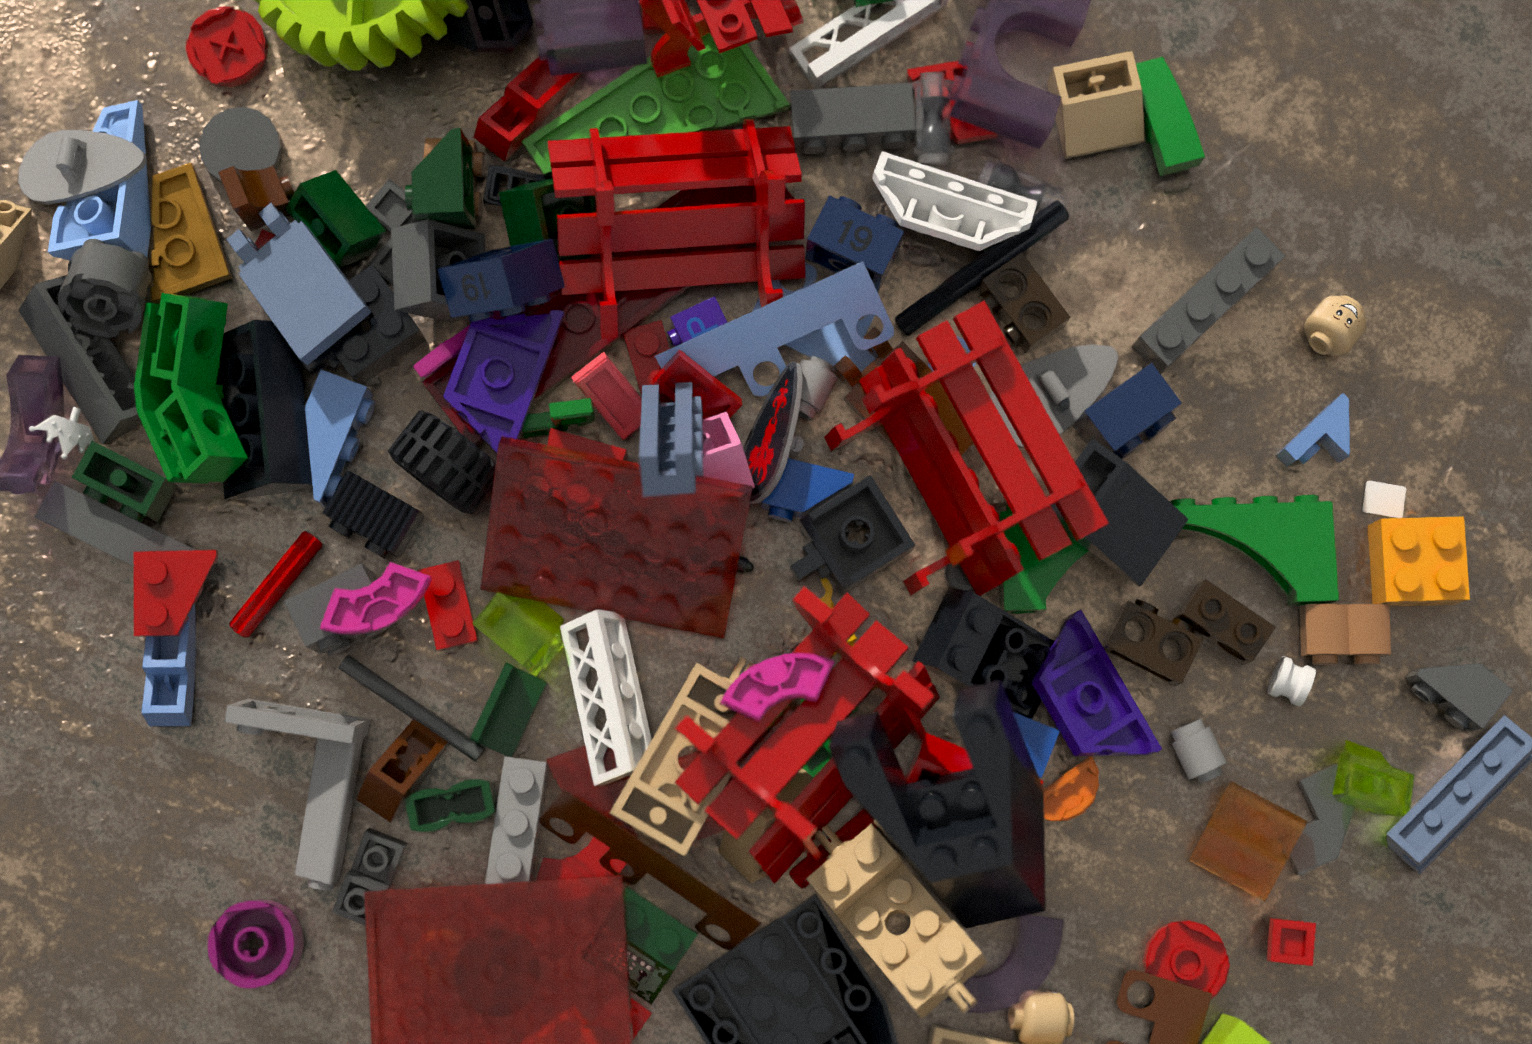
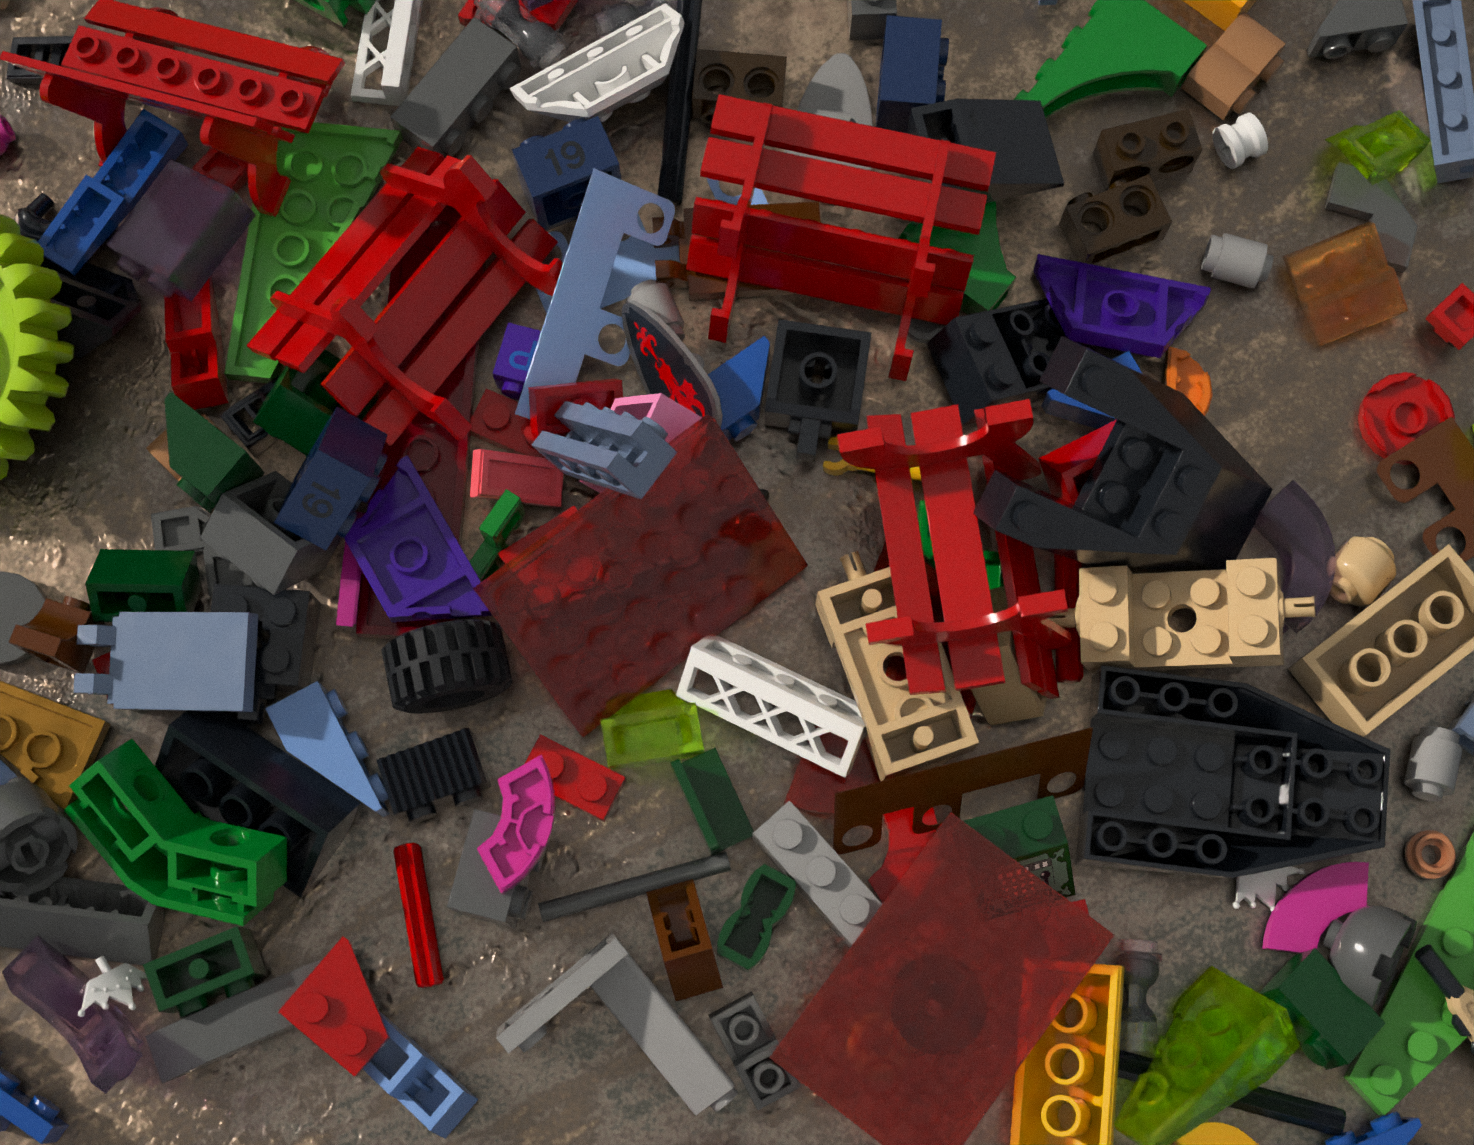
camera: 45 degrees left, 5 degrees down
dark pink tile [719,653,835,723] -> none

